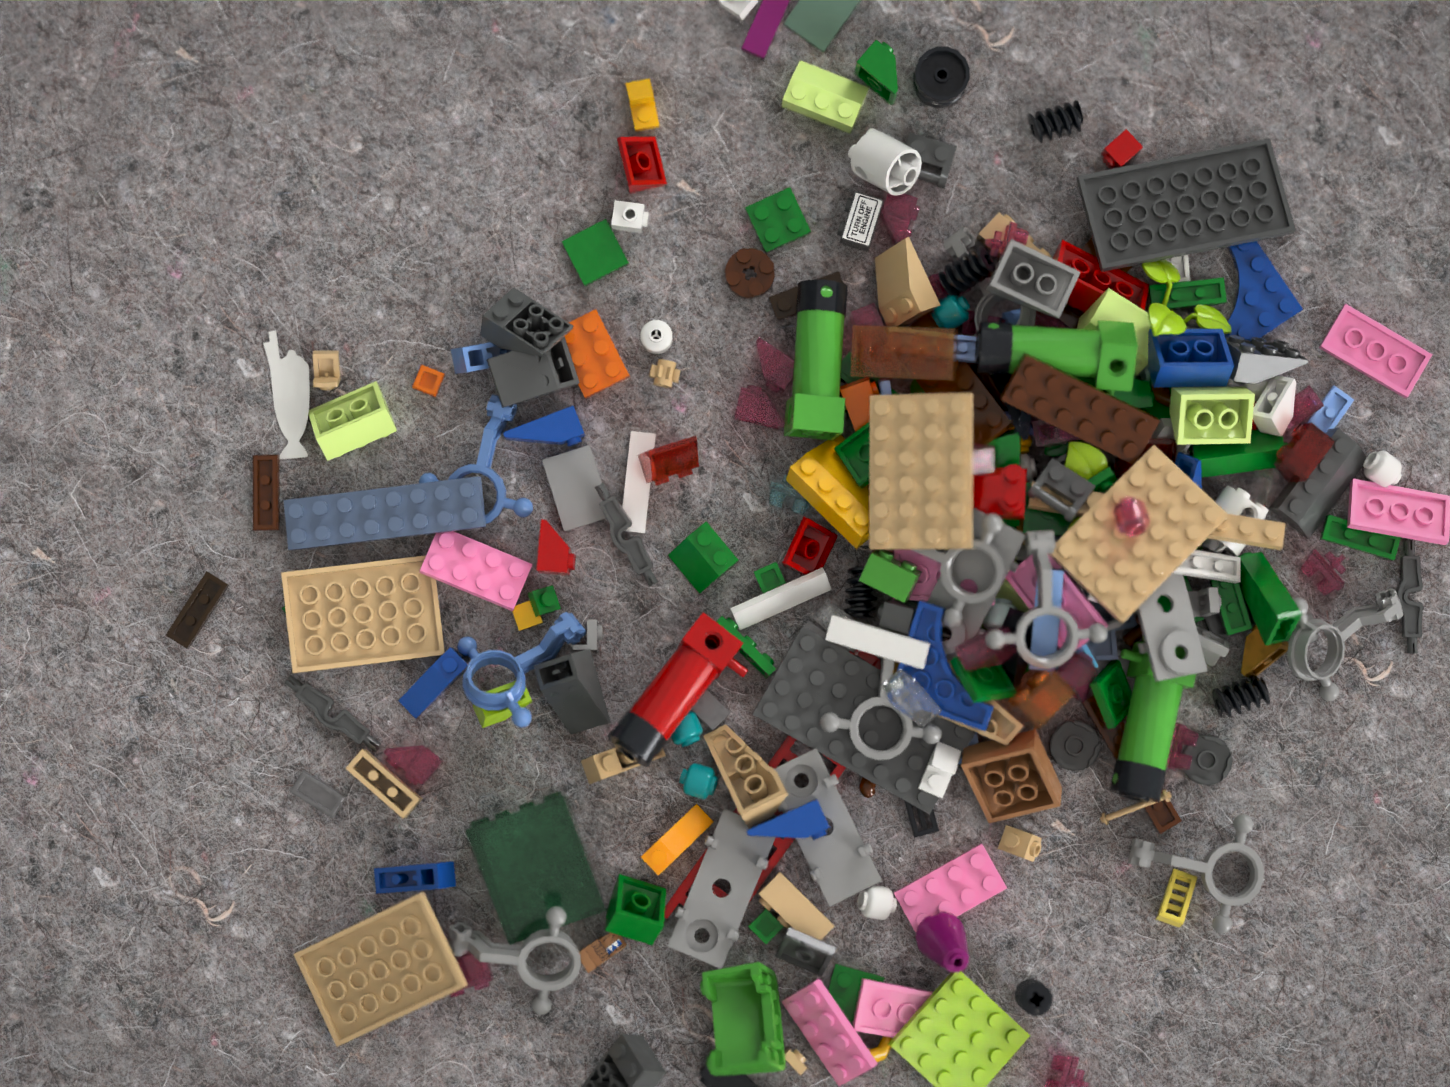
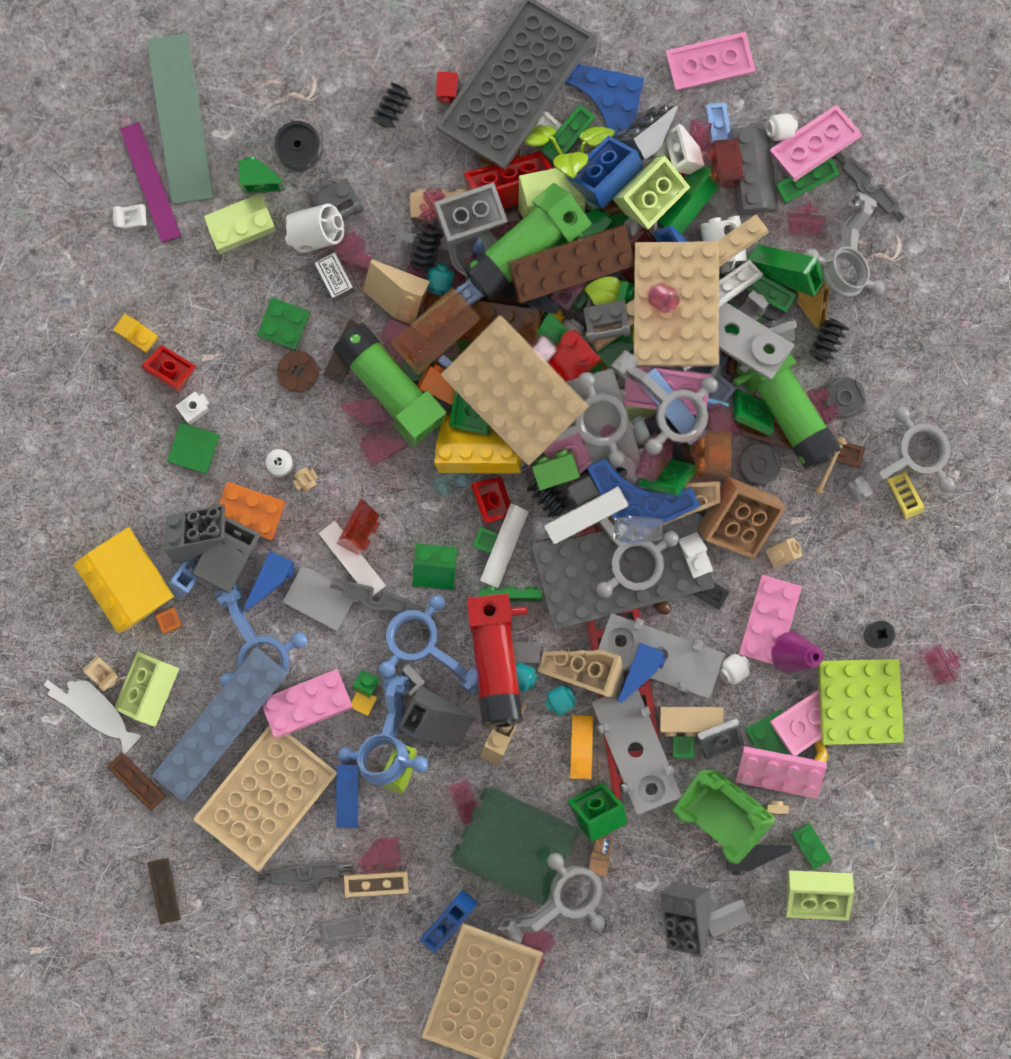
camera: 40 degrees left, 0 degrees up
red slope [537,519,576,576] -> none
none -> yellow slope [73,527,175,634]
none -> medium blue piece [379,595,478,695]
none -> clear pink slope [448,779,483,825]

